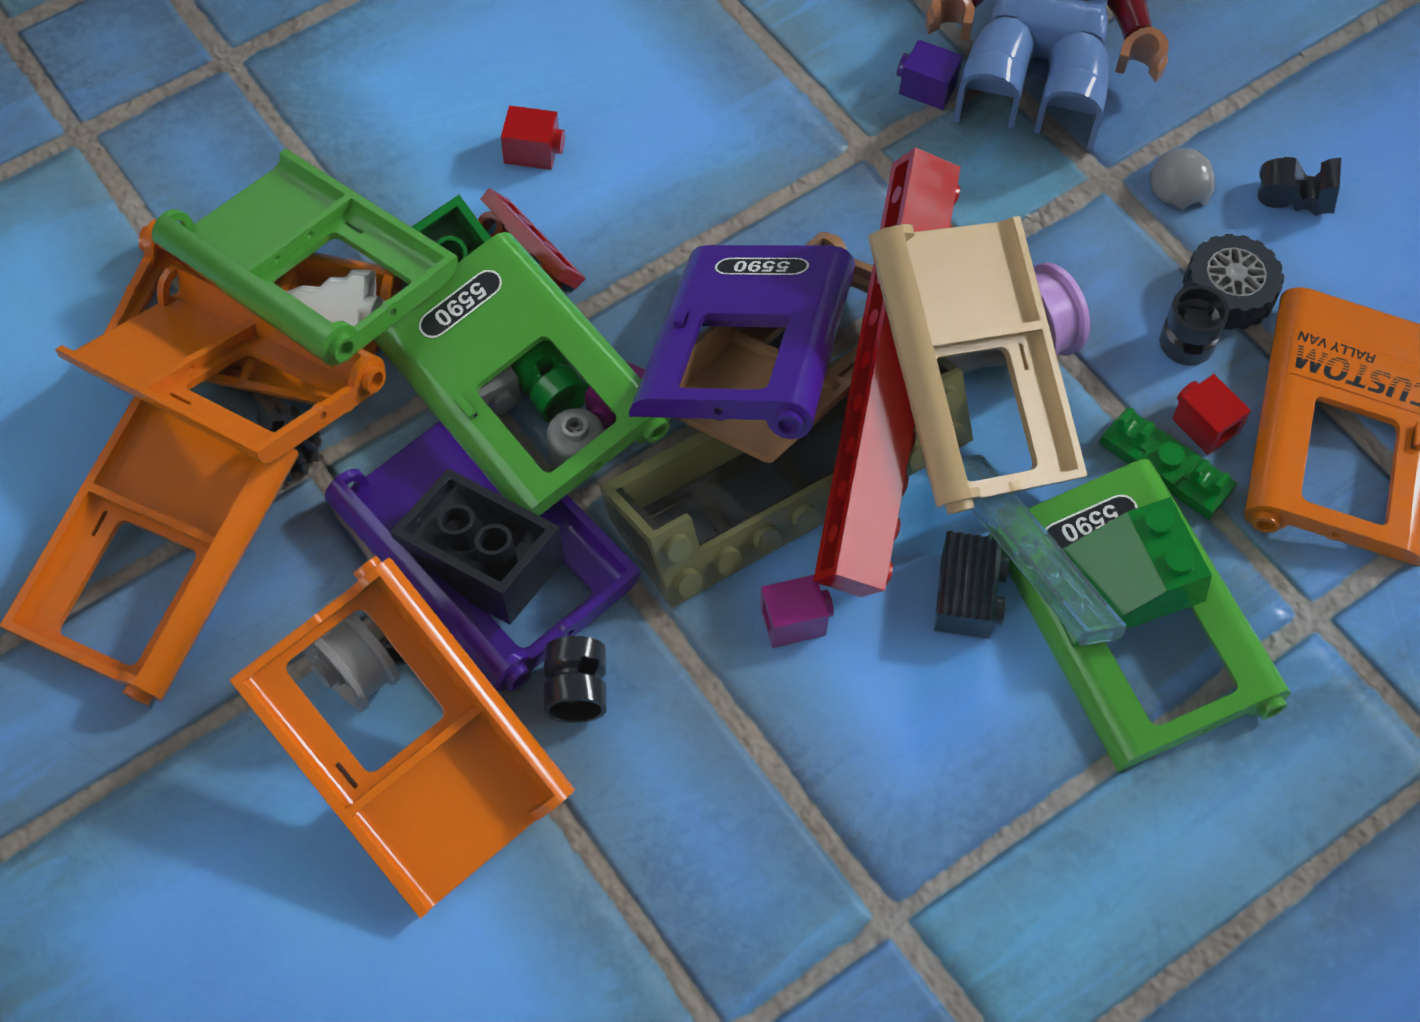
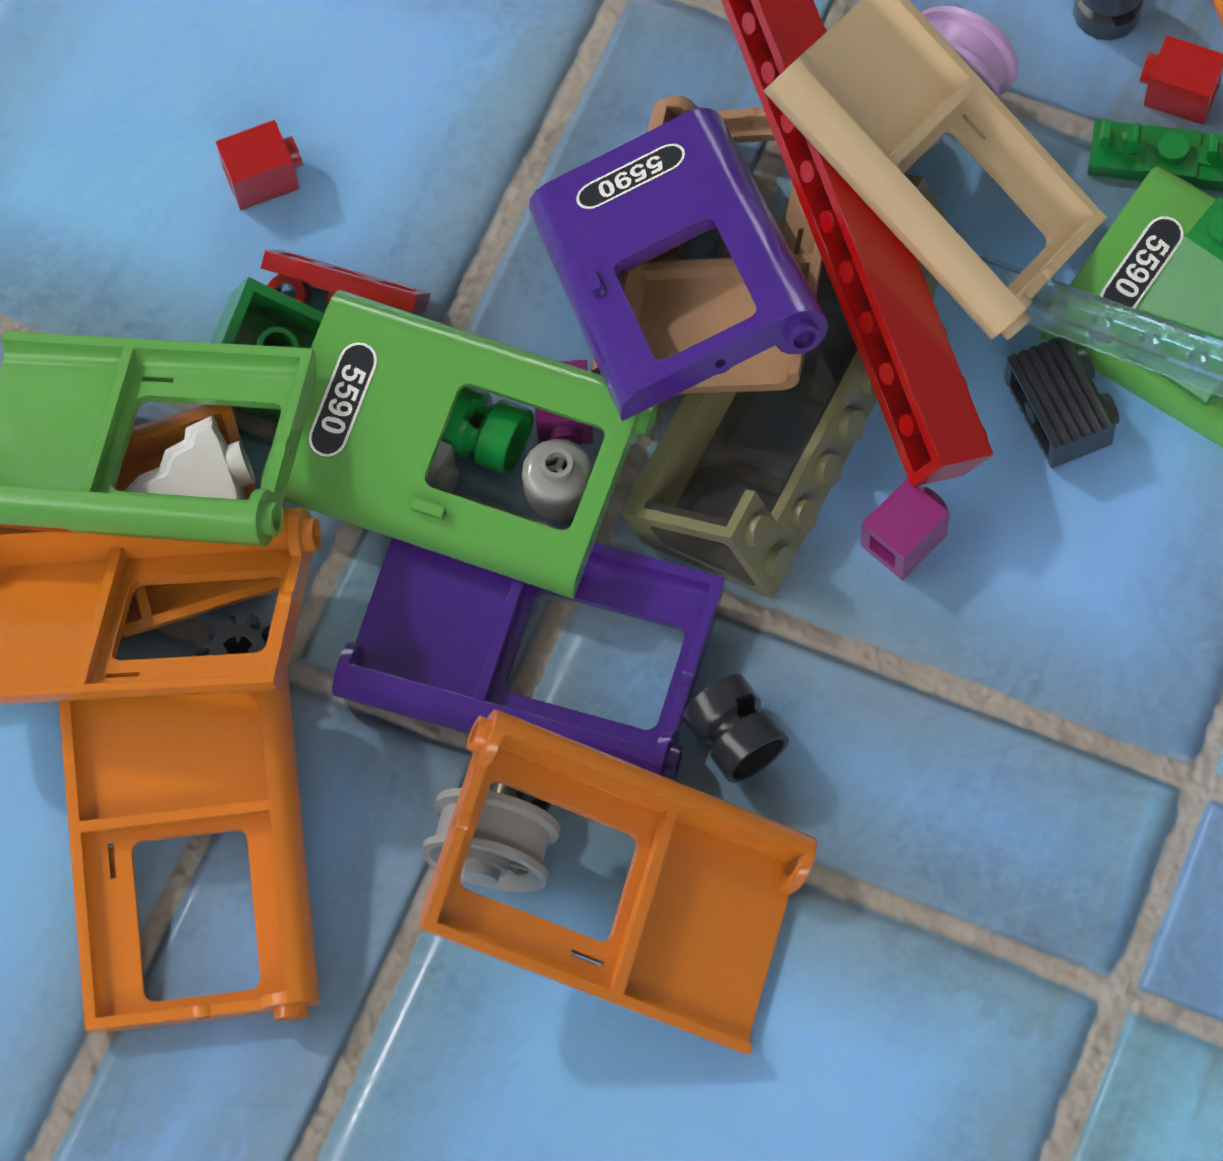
camera: 25 degrees left, 5 degrees up
black slope [390,468,566,625] -> none

